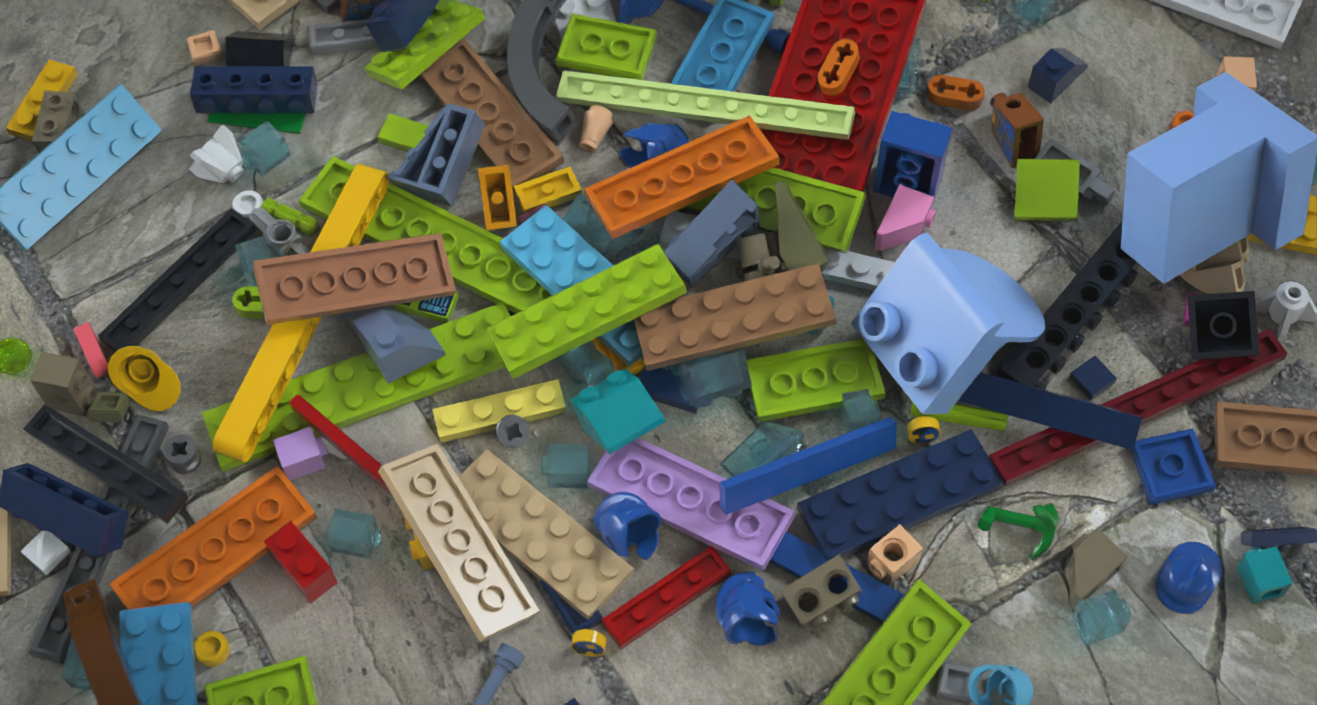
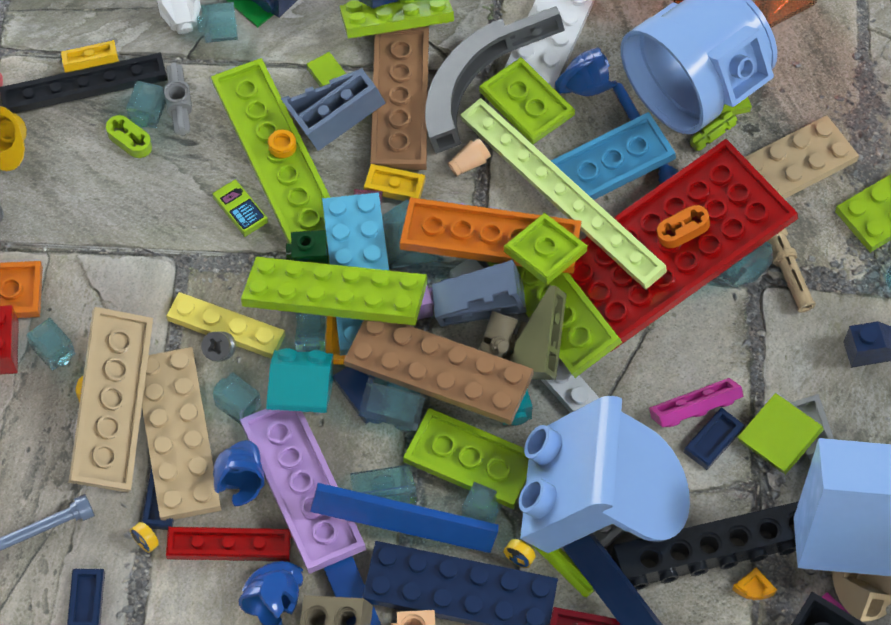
camera: 35 degrees right, 0 degrees up
lime plate [201,303,511,472] -> none
yellow beam [212,163,389,463] -> none
white tile [232,191,264,221] -> none
nougat plate [253,233,456,325] -> none
lime axle [261,198,318,235] -> none
lavender brick [273,426,328,481] -> none
red tile [289,394,390,494] -> none
sand blue wedge [342,305,445,383] -> none
light orange slope [478,165,517,230] -> none
blue helmet [619,123,689,168] -> none
blue brick [873,111,952,207] -> none
bright pink slope [874,184,936,251] -> none
orange beam [927,75,984,110] -> none
dark orange torso [990,93,1044,168] -> none
dark blue tile [1069,356,1117,400] -> none
none -> yellow plate [61,40,119,73]
none -> light orange tile [268,129,297,158]
none -> dark green brick [286,230,328,264]
none -> lime tile [504,213,588,285]
none -> dark pink plate [649,378,744,428]
none -> dark blue tile [684,407,745,470]
none -> light orange tile [732,567,777,600]
none -> tan pin [764,228,816,313]

